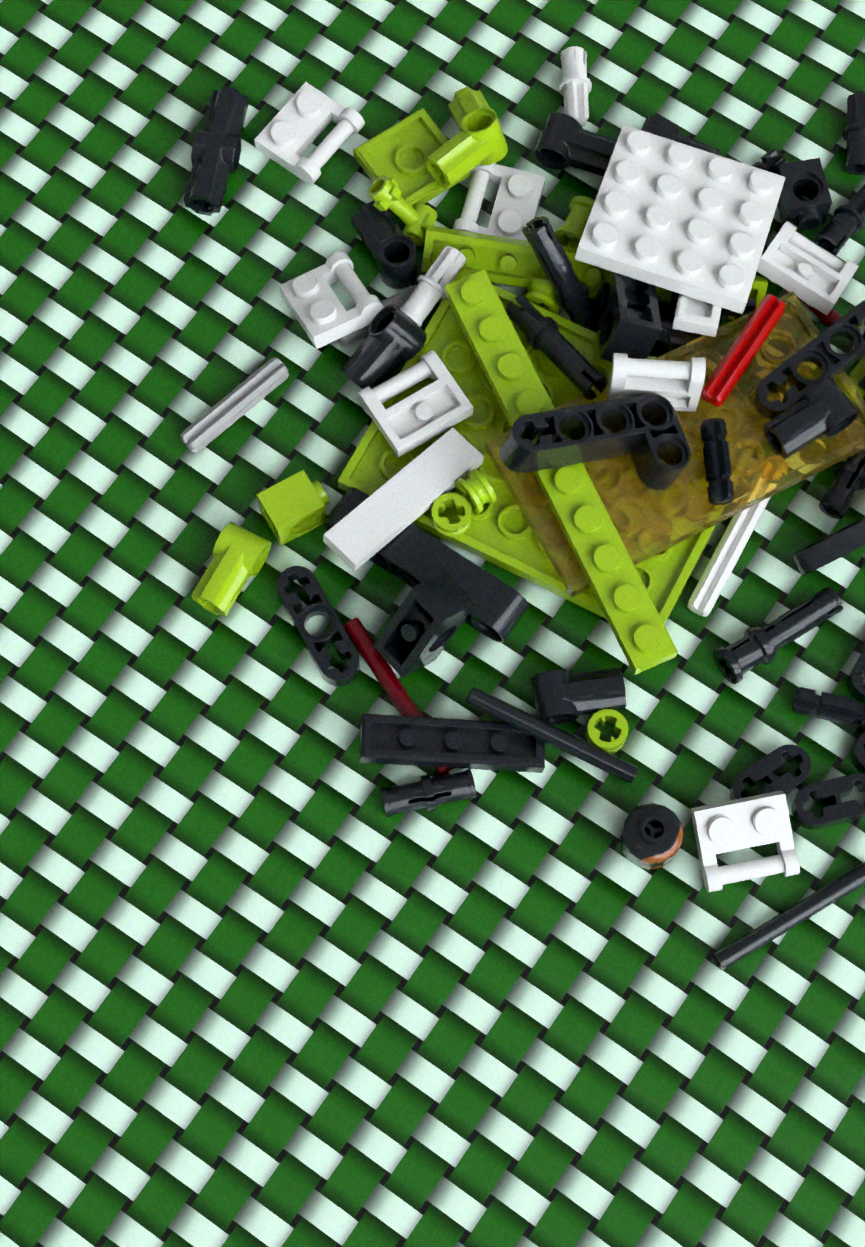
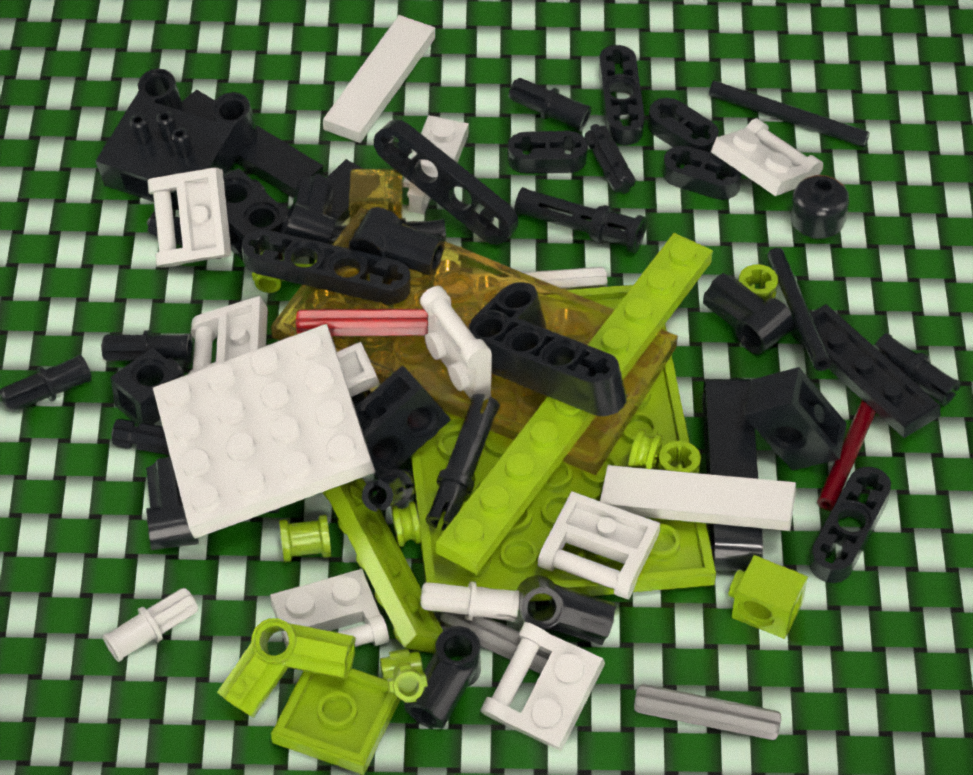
camera: 125 degrees left, 20 degrees down
lime piece [191,522,271,617] -> none
black piece [533,113,617,177] -> none
black axle [700,418,734,505] -> none

